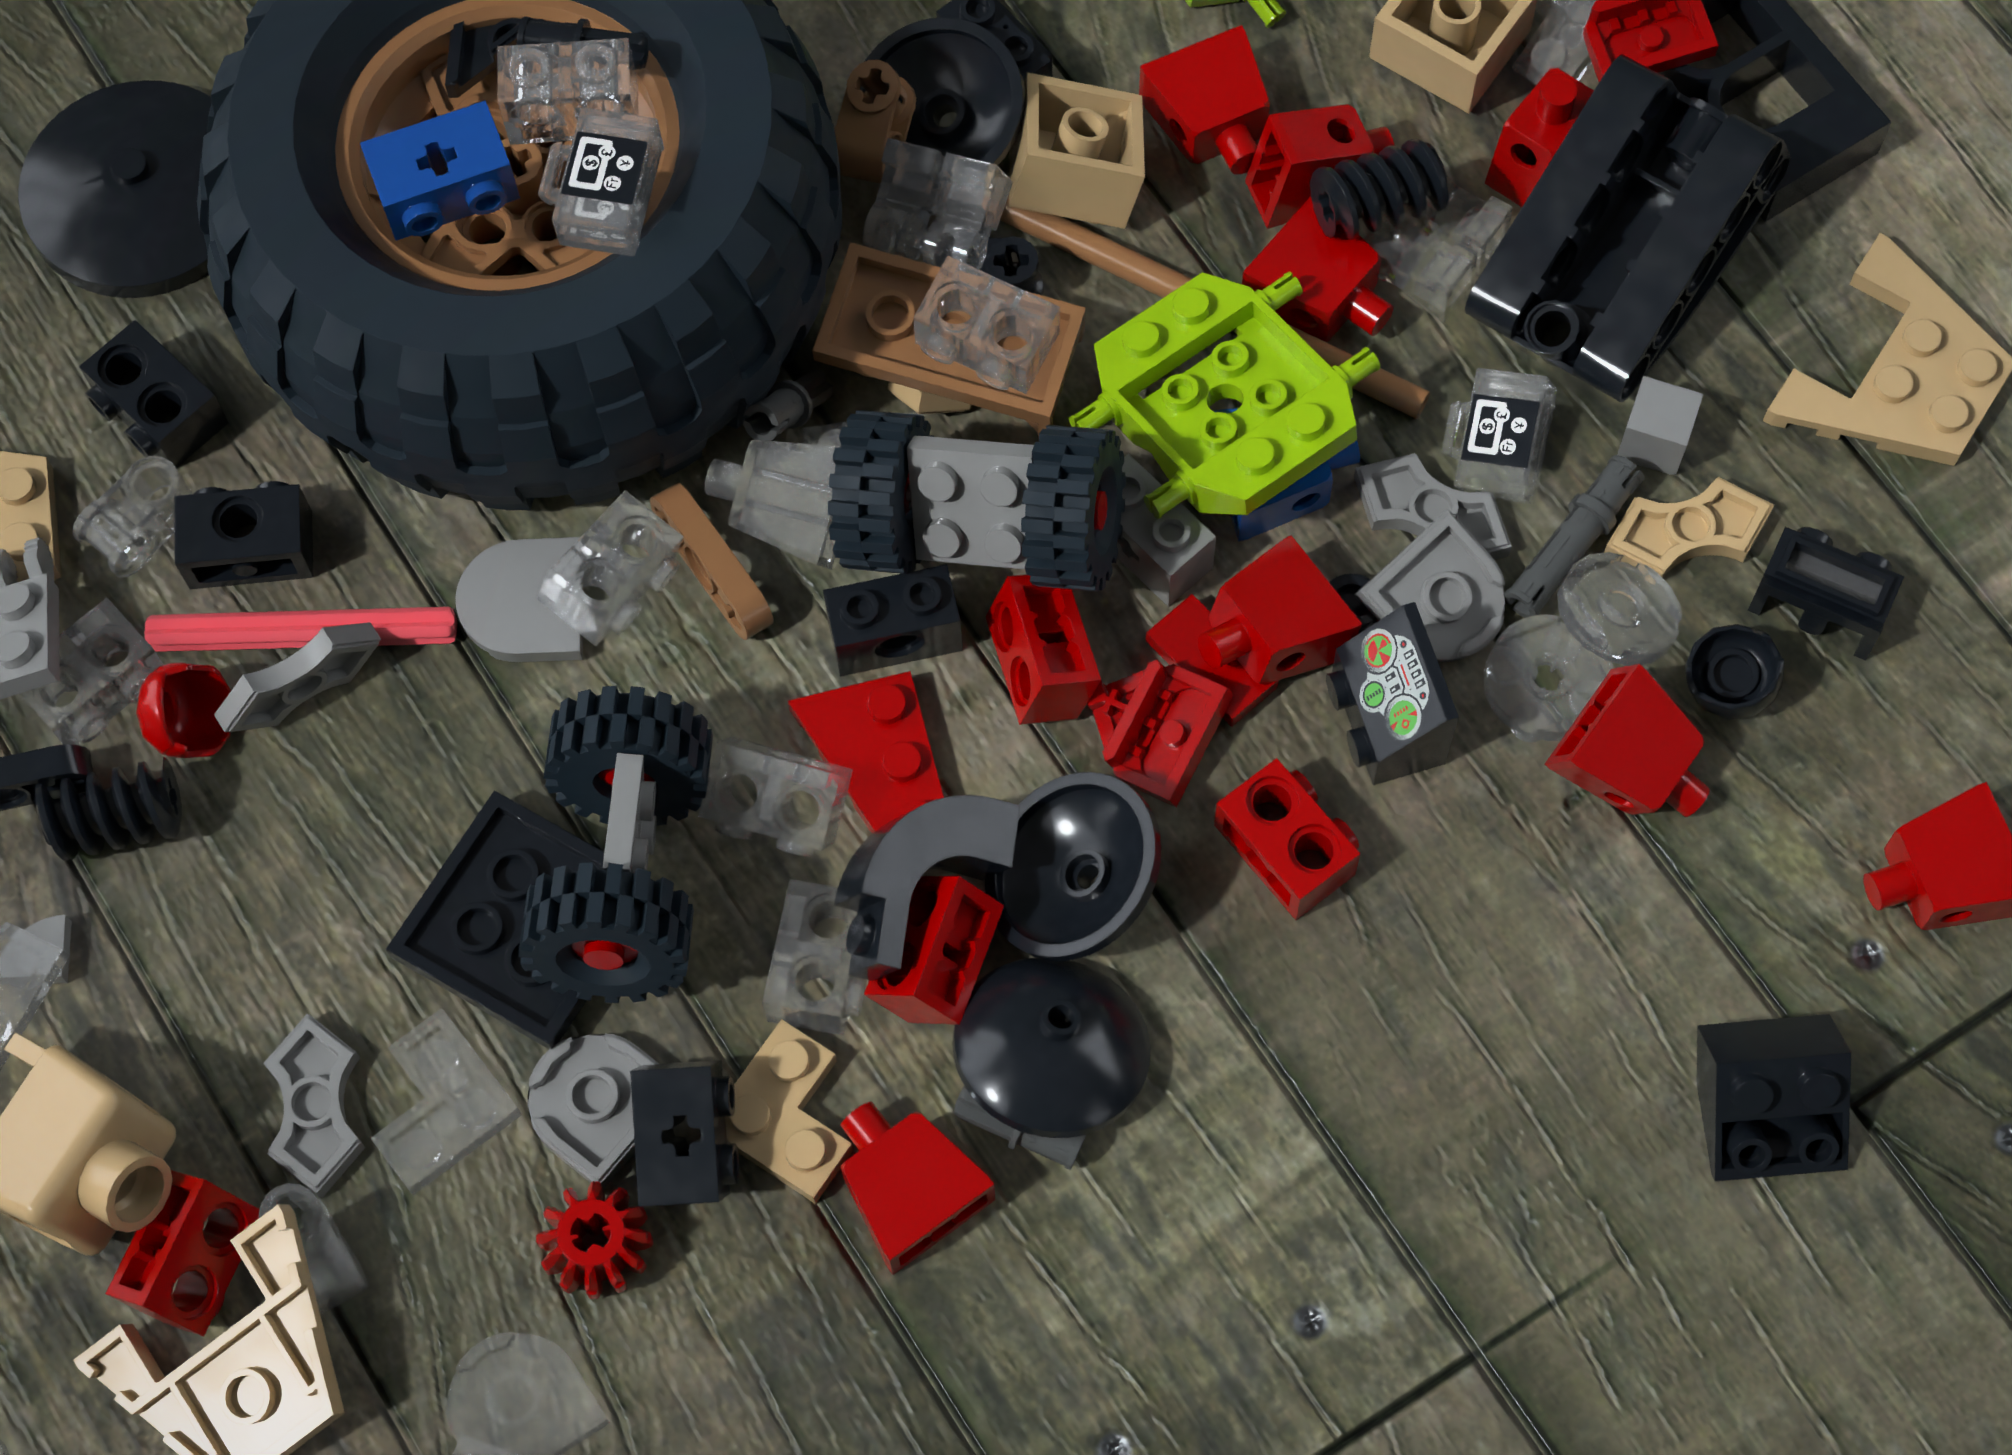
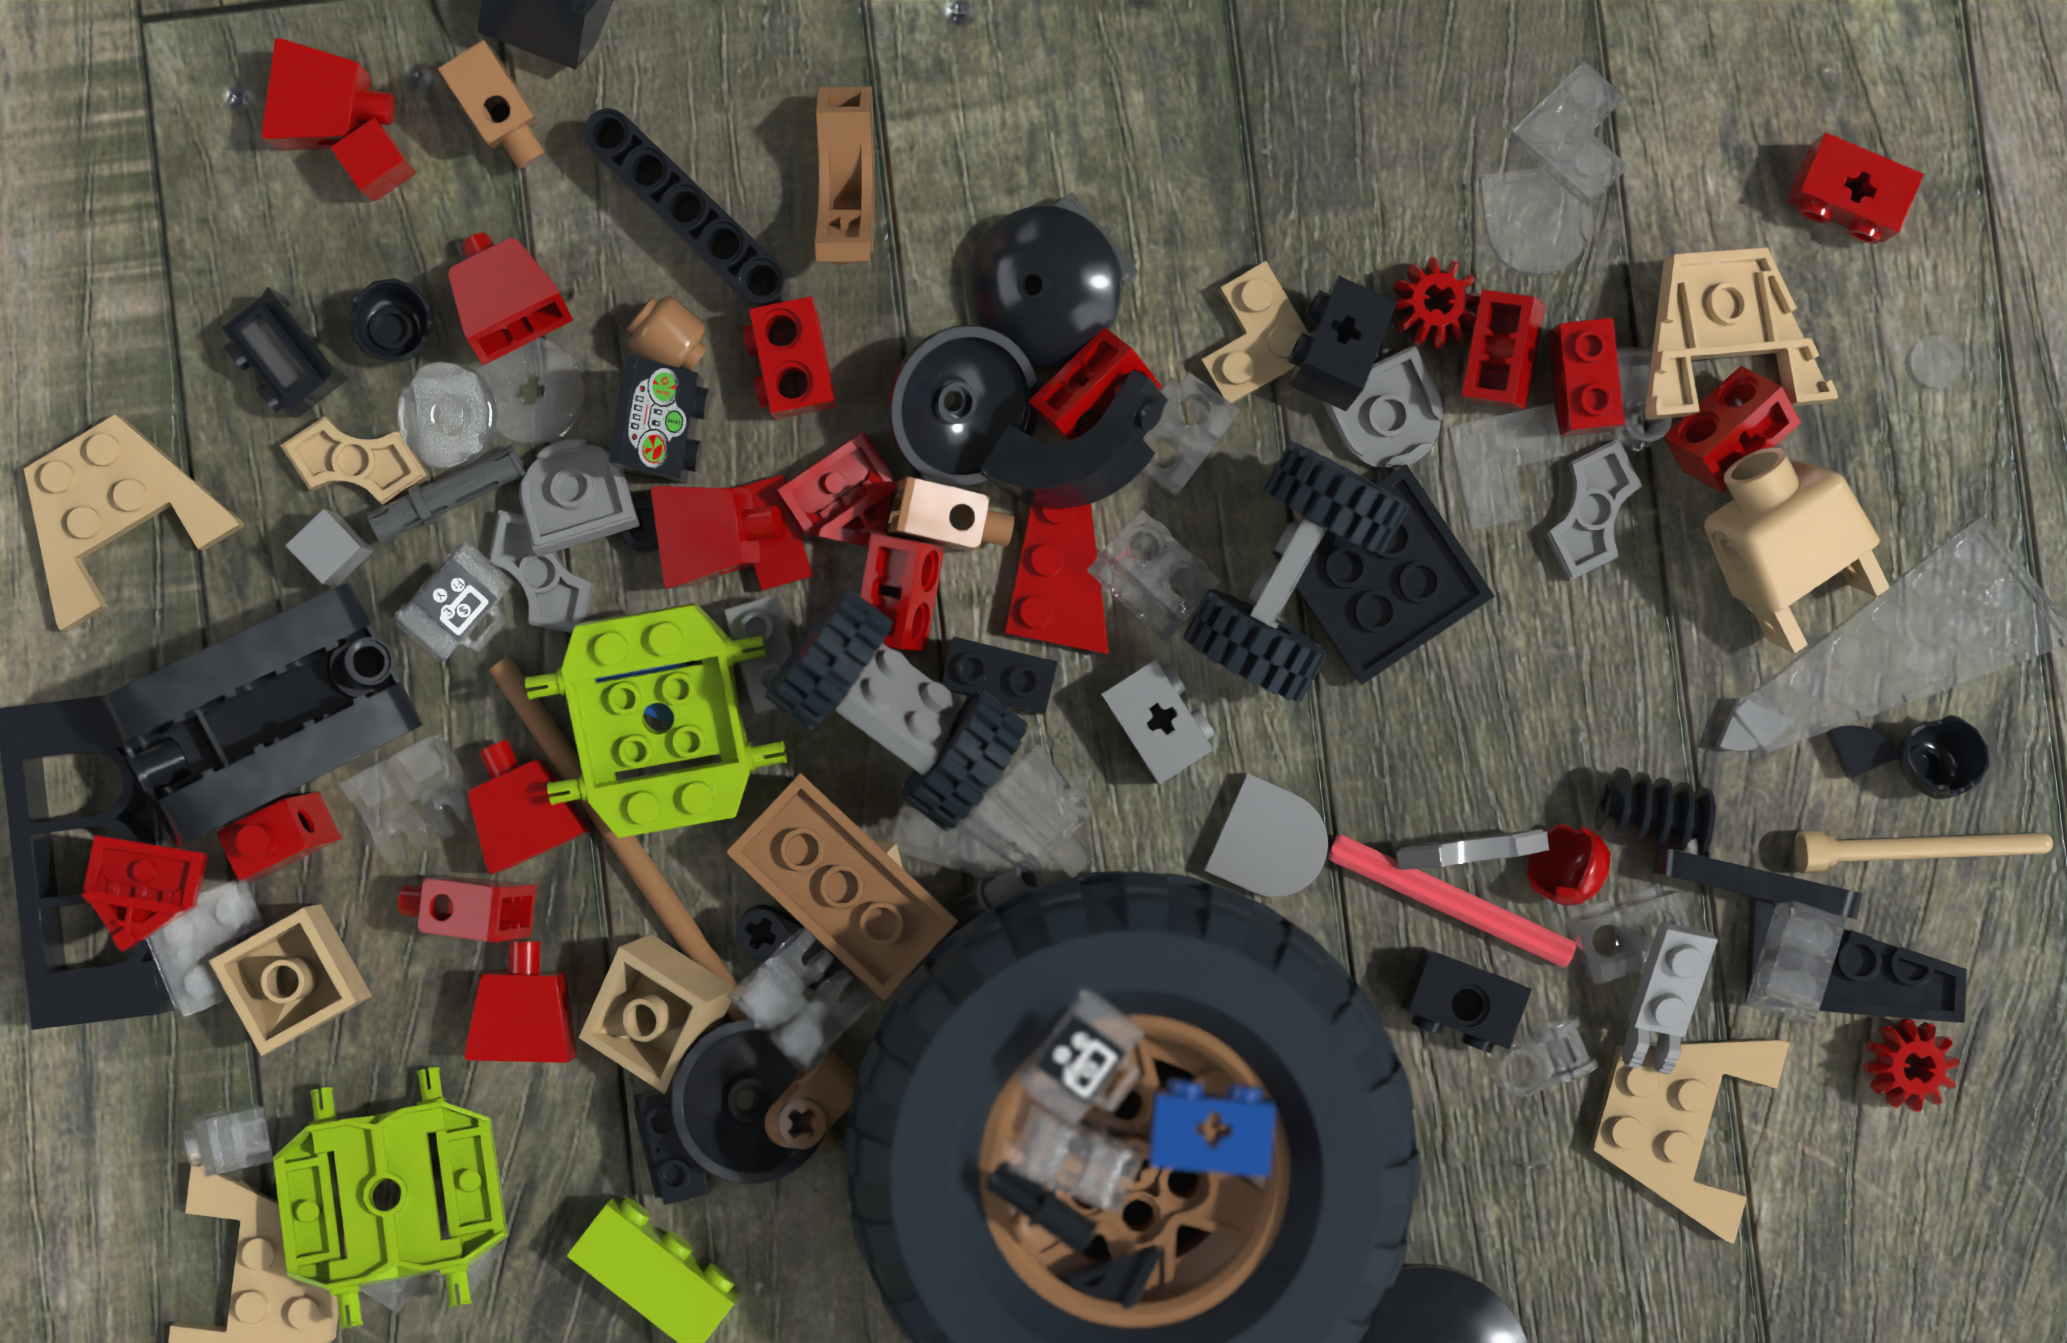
camera: 155 degrees left, 20 degrees up
black brick [79,320,229,470] -> none
clear brick [537,490,684,646] -> none
medium nougat beam [650,483,774,640] -> none
red torso [840,1101,996,1275] -> none
clear brick [913,256,1060,394] -> none
black piece [1310,139,1449,240] -> none
none -> red piece [330,117,416,201]
none -> medium nougat torso [438,40,545,170]
none -> black beam [584,108,790,308]
none -> medium nougat head [625,296,707,370]
none -> medium nougat arch [815,86,875,266]
none -> torso [886,477,1014,552]
none -> light grey brick [1100,659,1215,785]
none -> red brick [1461,289,1546,411]
none -> red brick [1547,318,1625,437]

